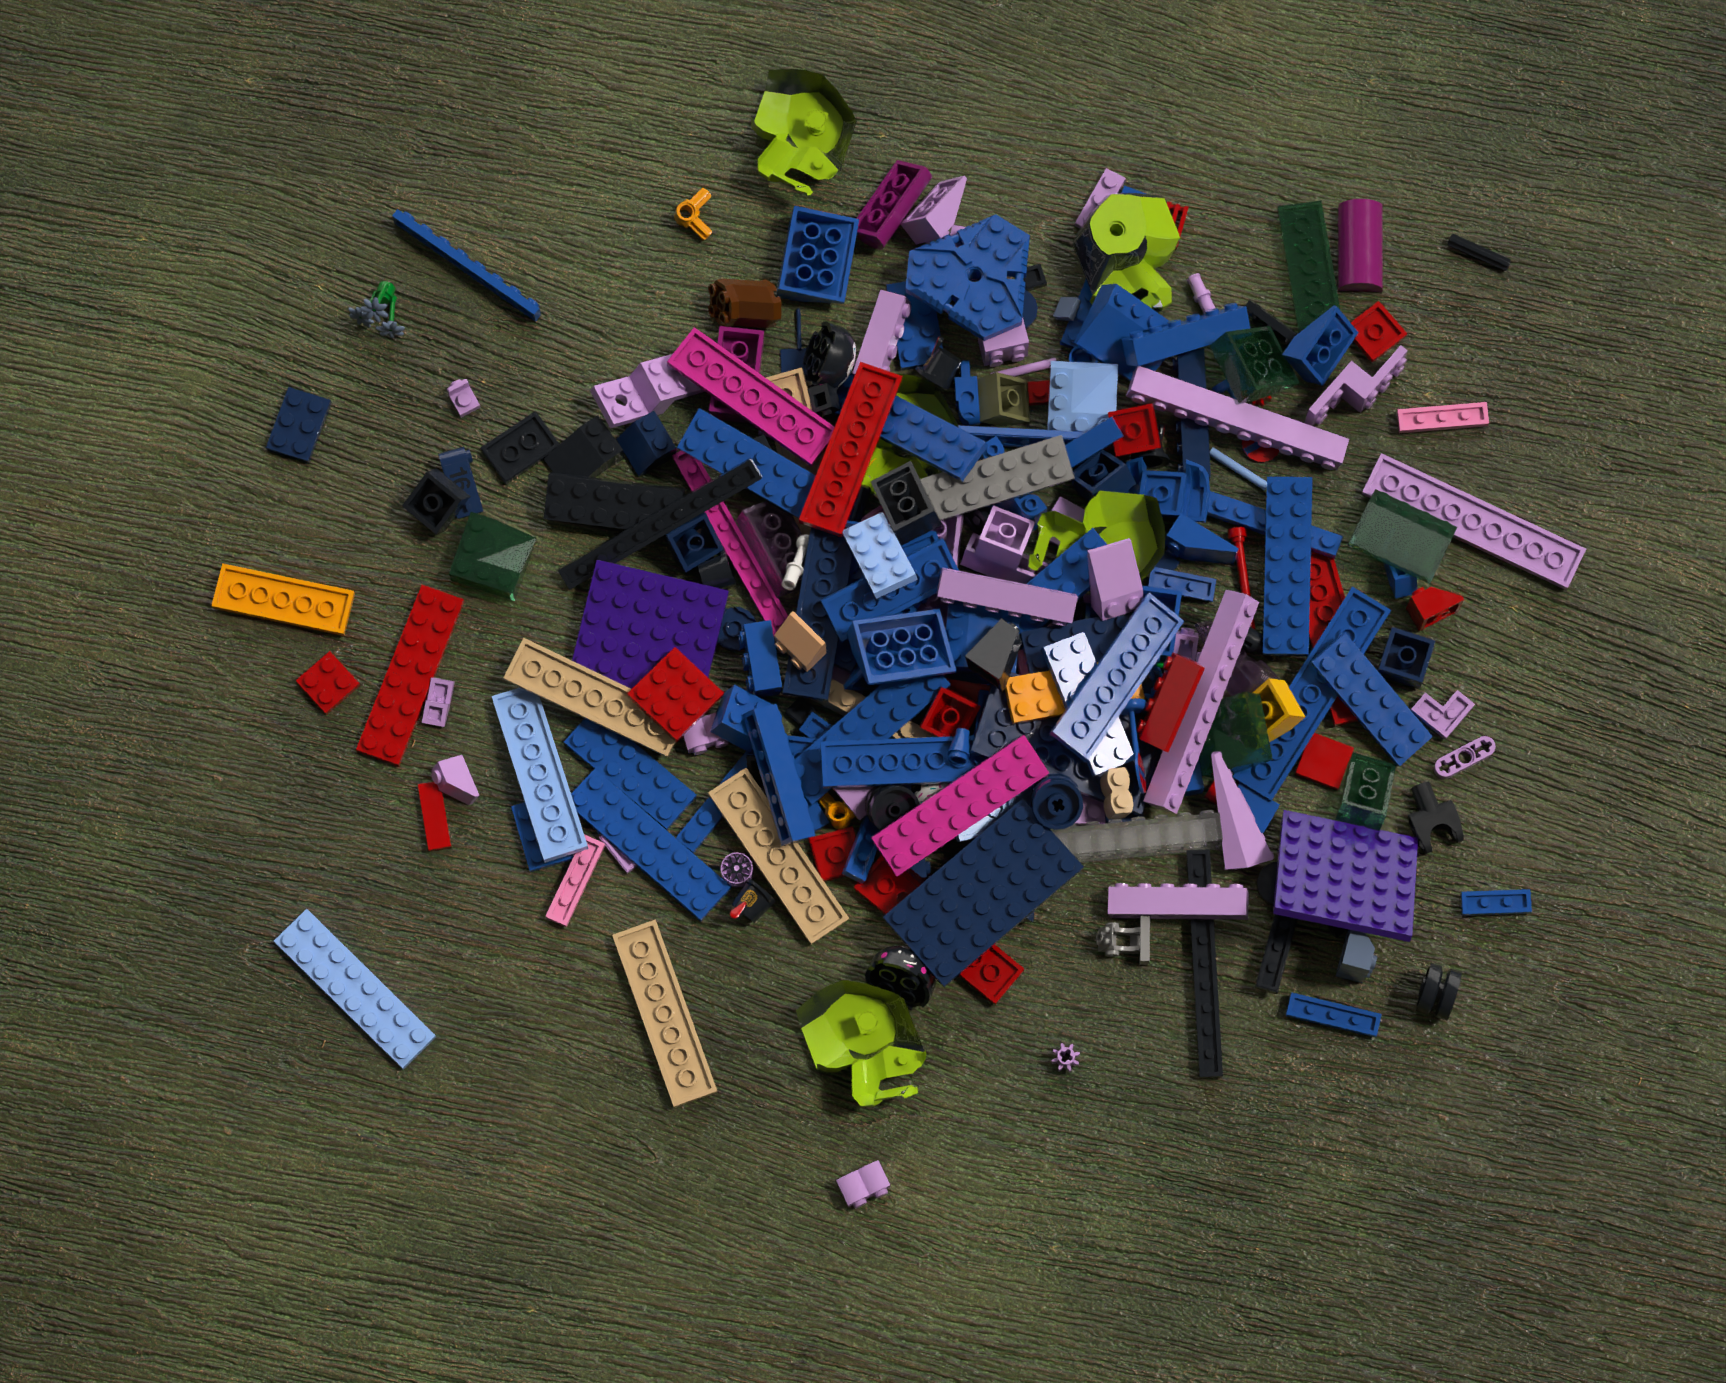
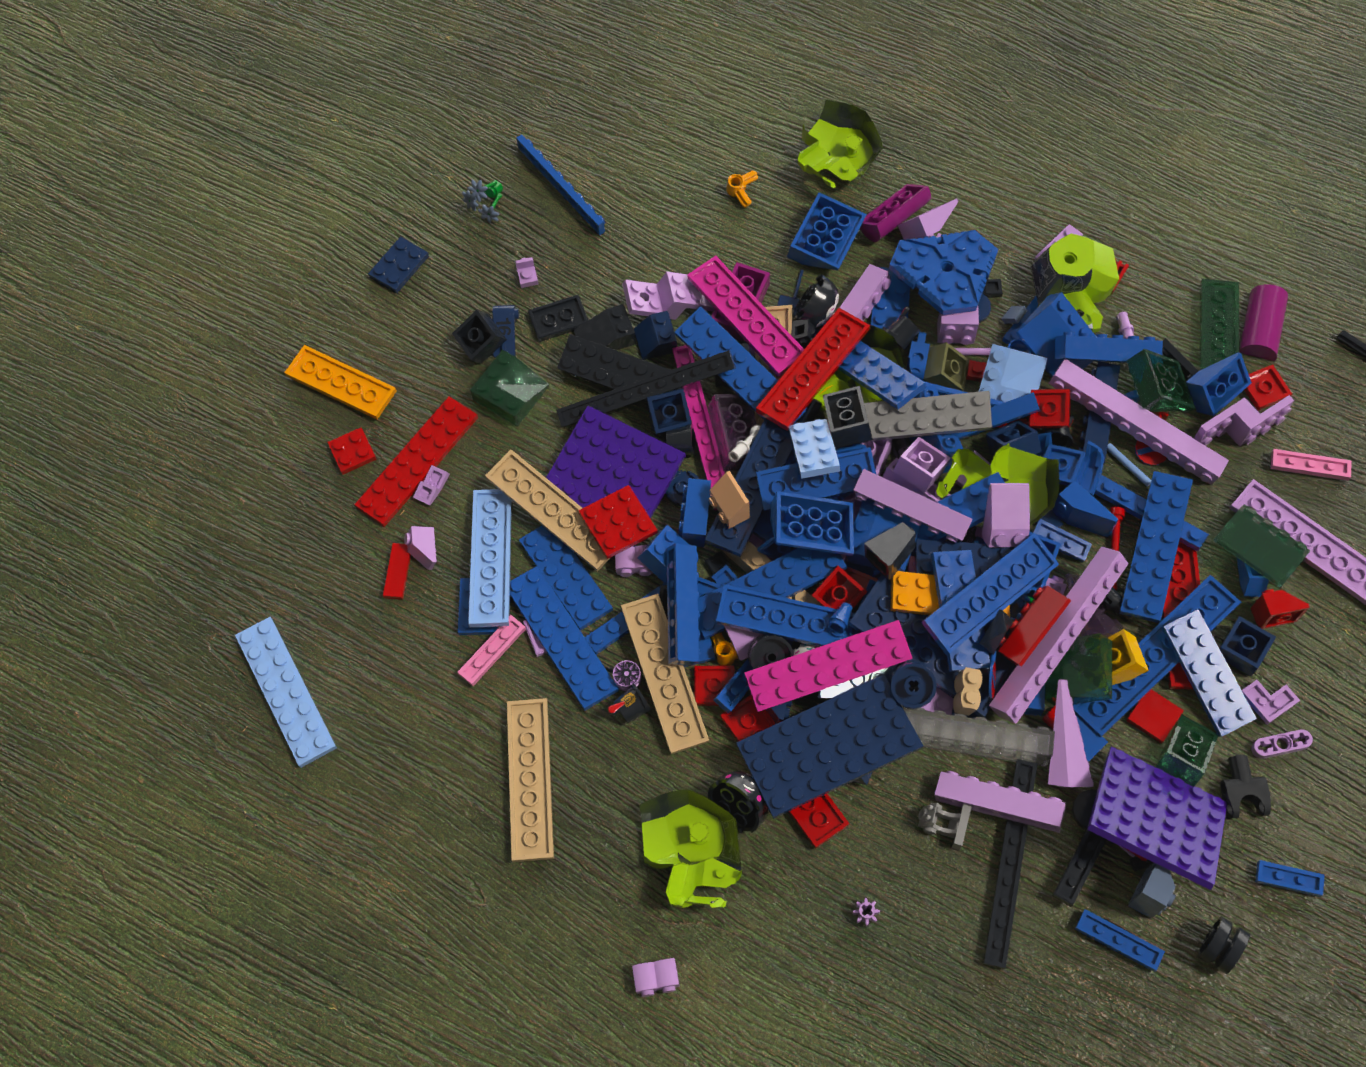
camera: 20 degrees right, 10 degrees down
reddish brown brick [708,278,781,328] -> none
none -> black slope [979,609,1013,655]

